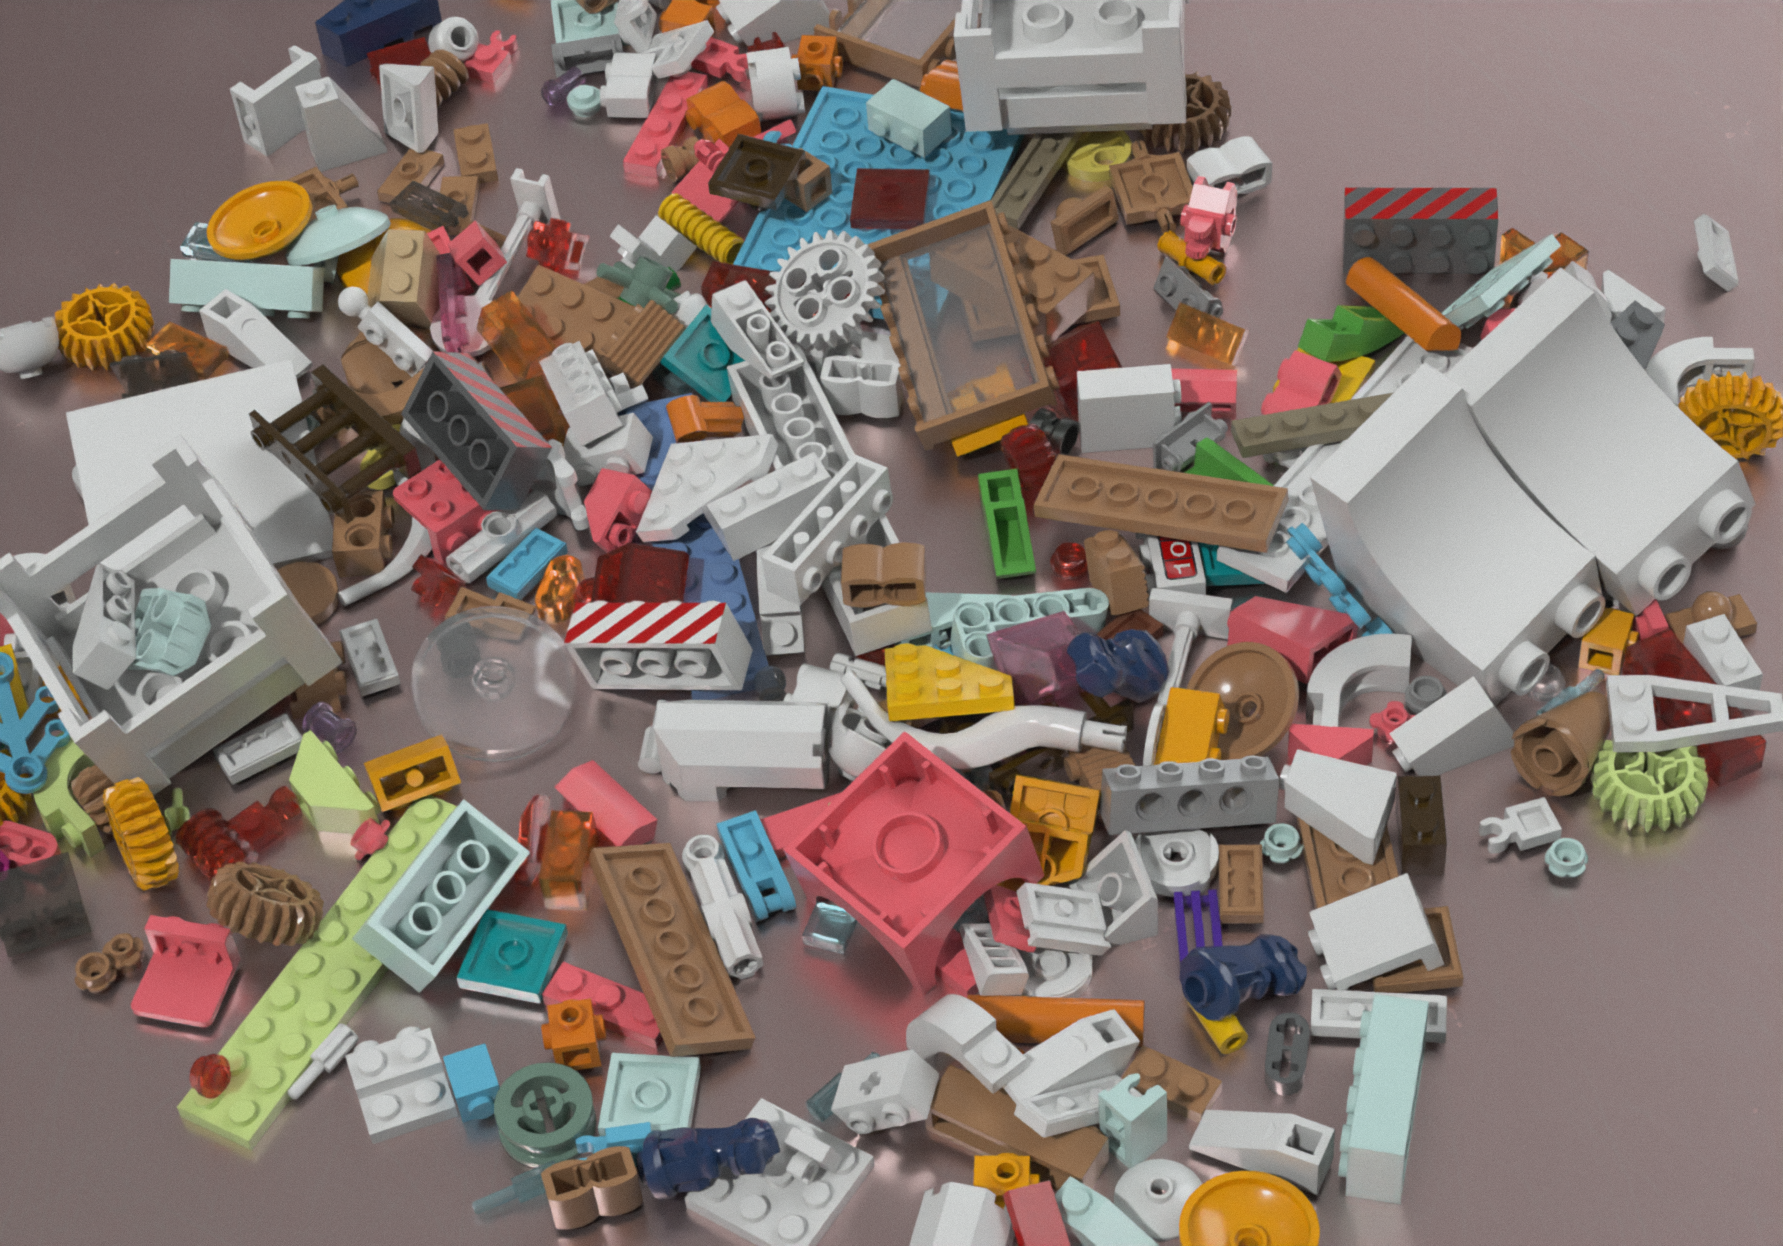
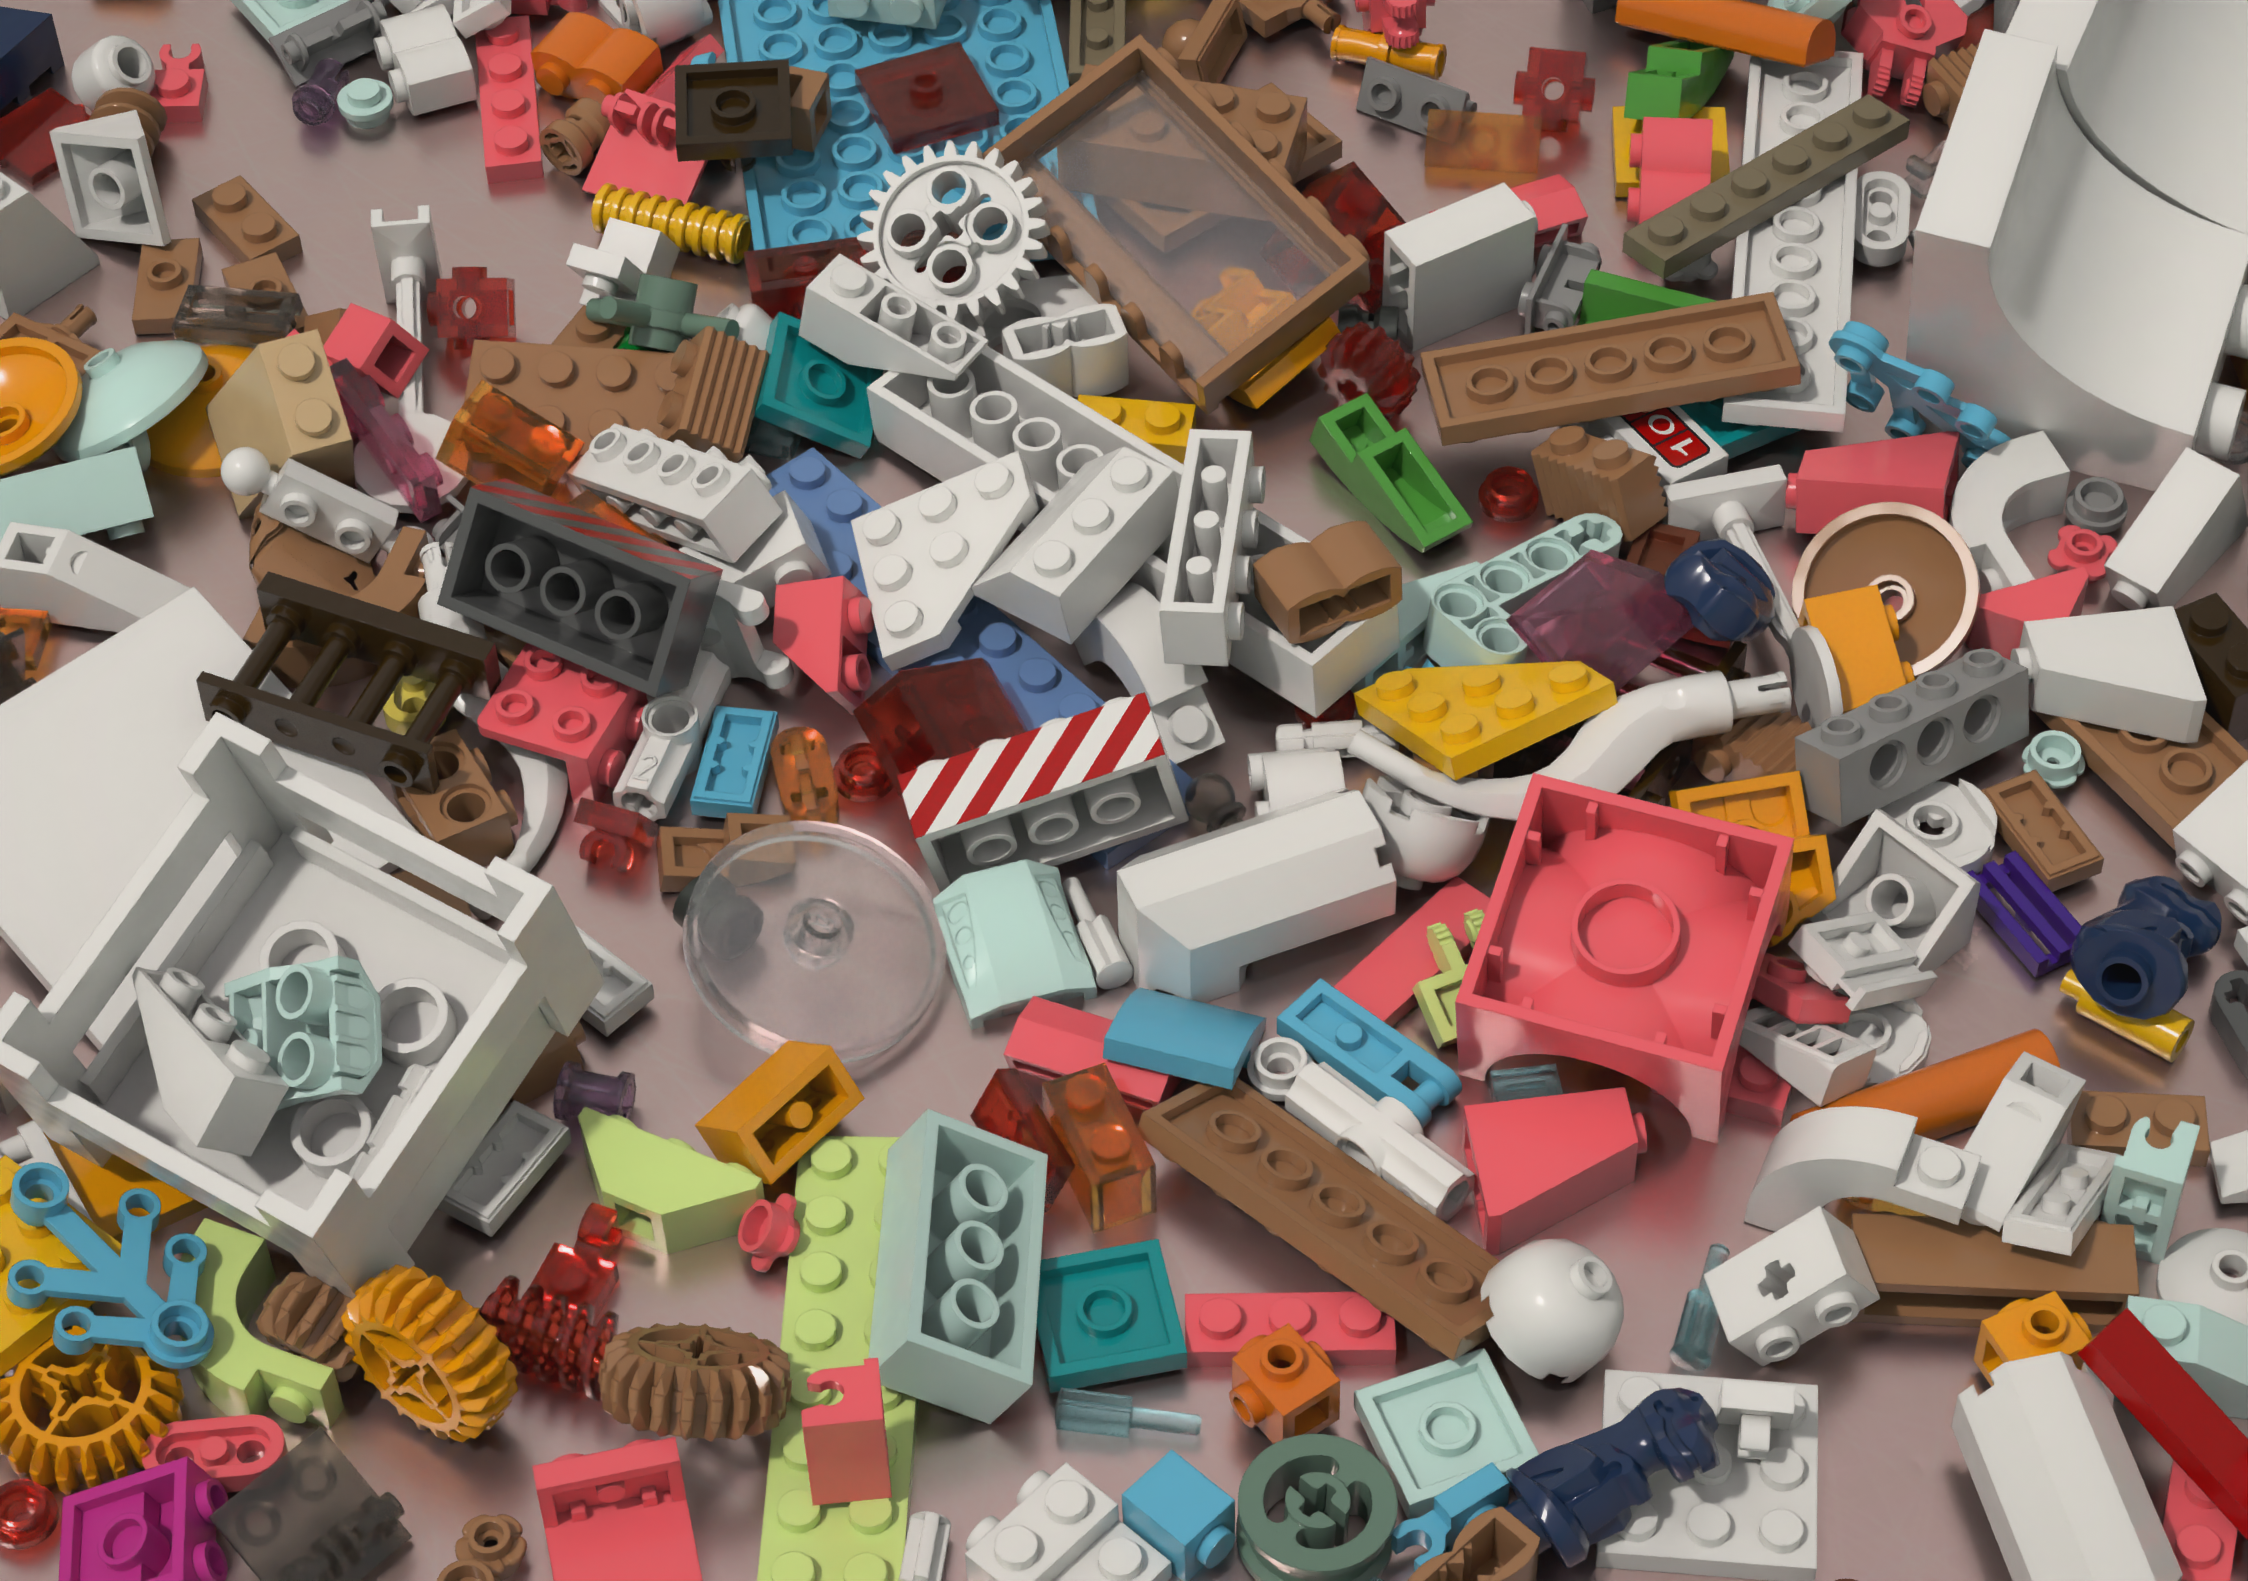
camera: 30 degrees left, 0 degrees up
orange piece [666,395,744,443] -> none
none -> coral hinge [801,1358,892,1505]
none -> light aqua slope [933,859,1097,1030]
none -> clear light blue axle [1055,1387,1202,1438]
none -> yellow plate [1078,394,1196,463]
none -> medium azure slope [1103,987,1267,1090]
none -> coral slope [1461,1087,1647,1255]
none -> white cylinder [1481,1239,1624,1383]
none -> clear red brick [1513,47,1596,133]

